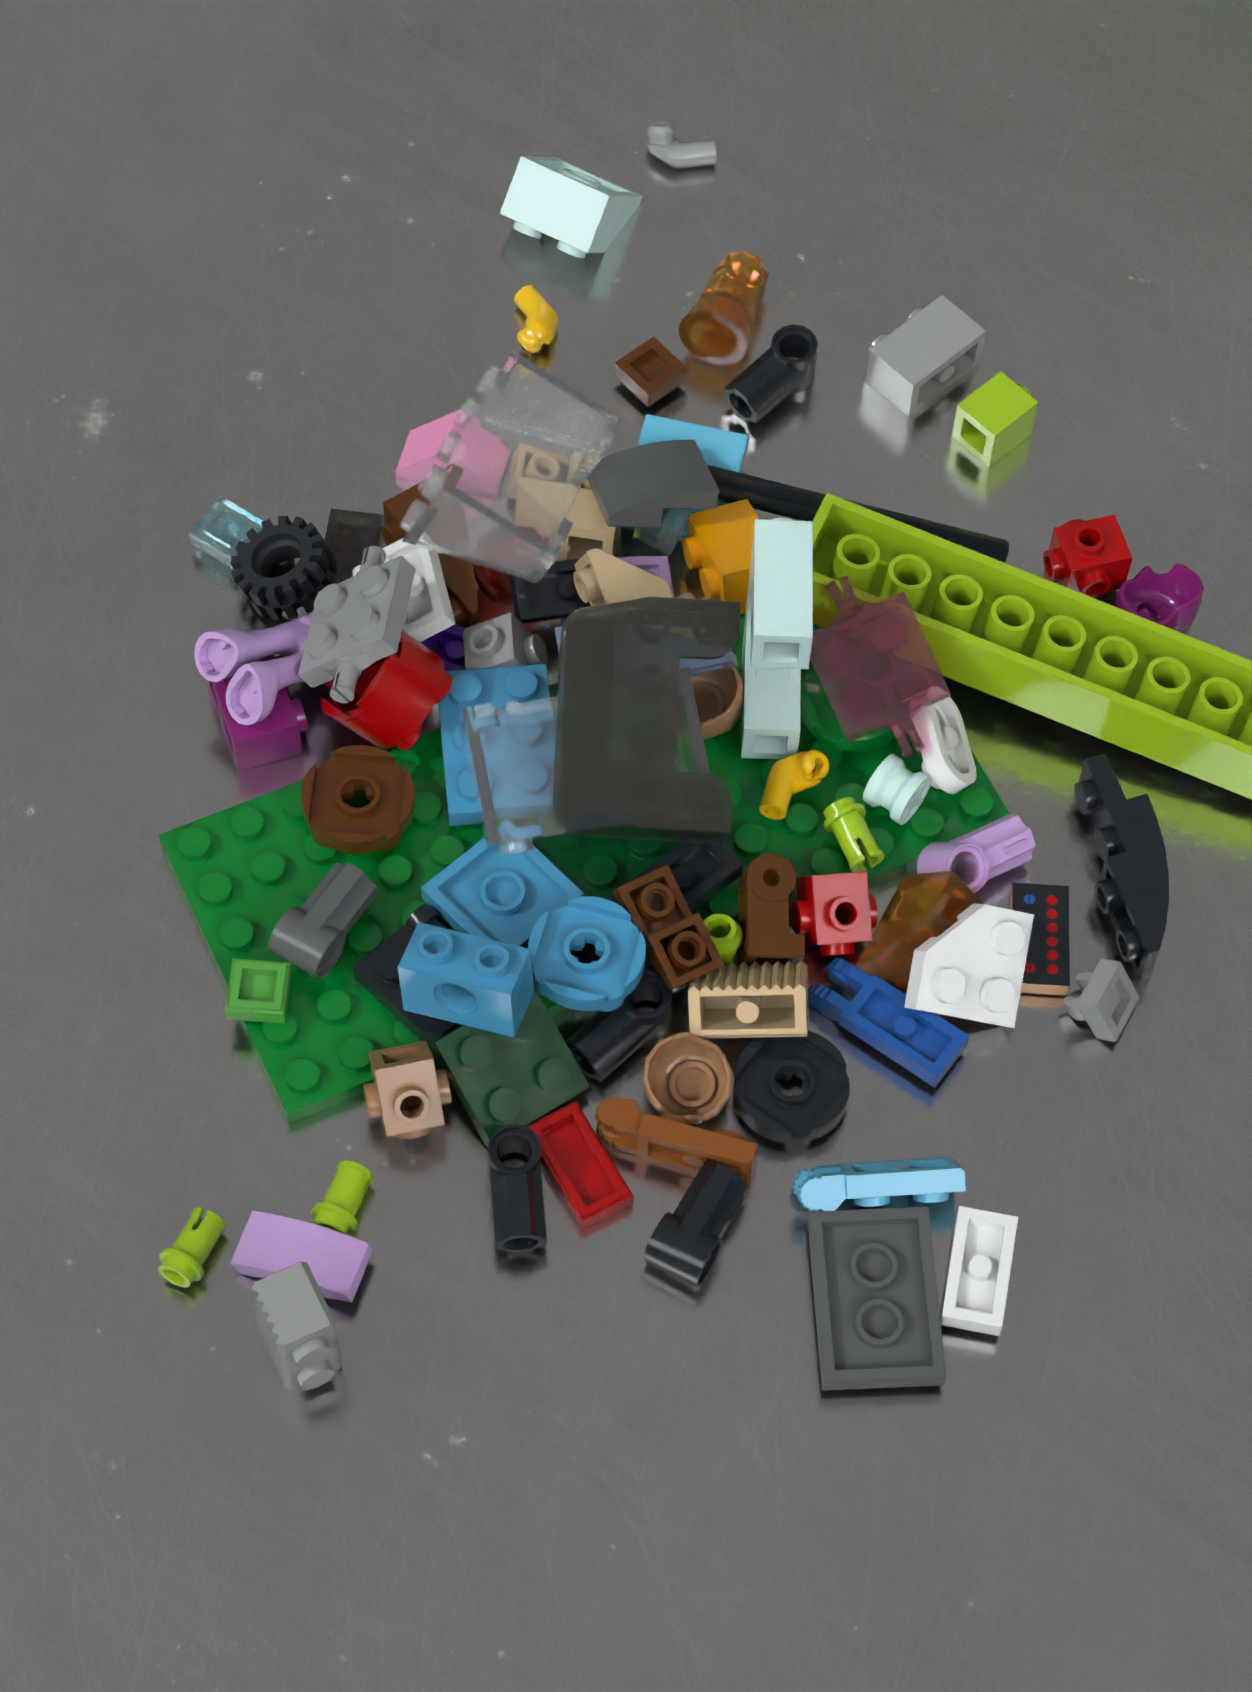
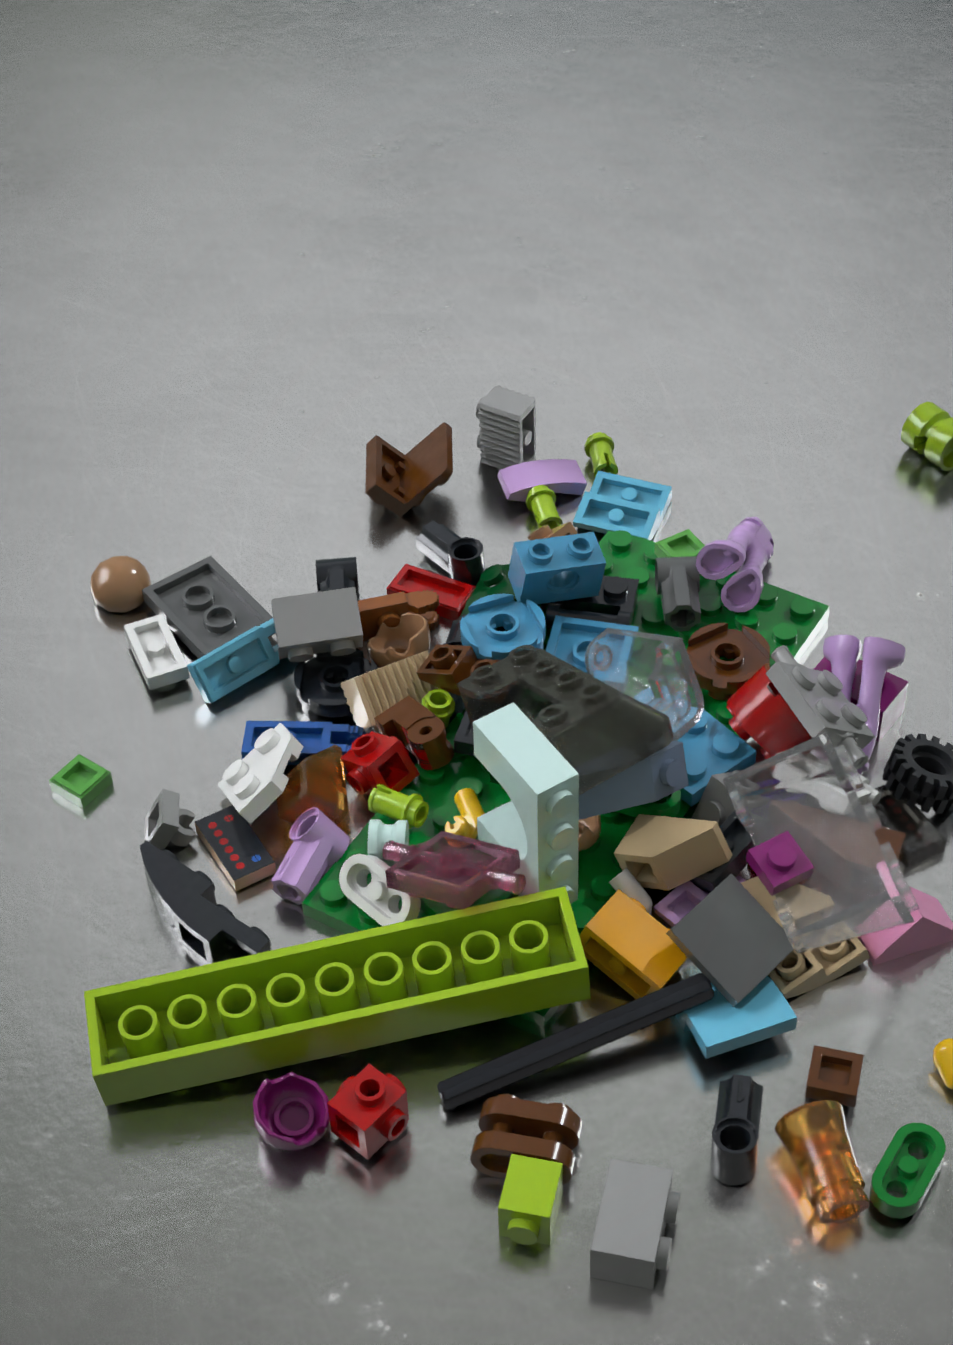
camera: 150 degrees right, 15 degrees down
none -> bright green tile [49,754,113,809]
none -> medium nougat hair [90,556,151,613]
none -> light grey brick [271,587,363,662]
none -> reddish brown bracket [365,422,453,517]
none -> reddish brown brick [470,1094,582,1185]
none -> medium azure slope [573,471,672,540]
none -> lavender piece [696,517,774,612]
none -> magenta plate [746,830,814,896]
none -> green plate [869,1123,946,1218]

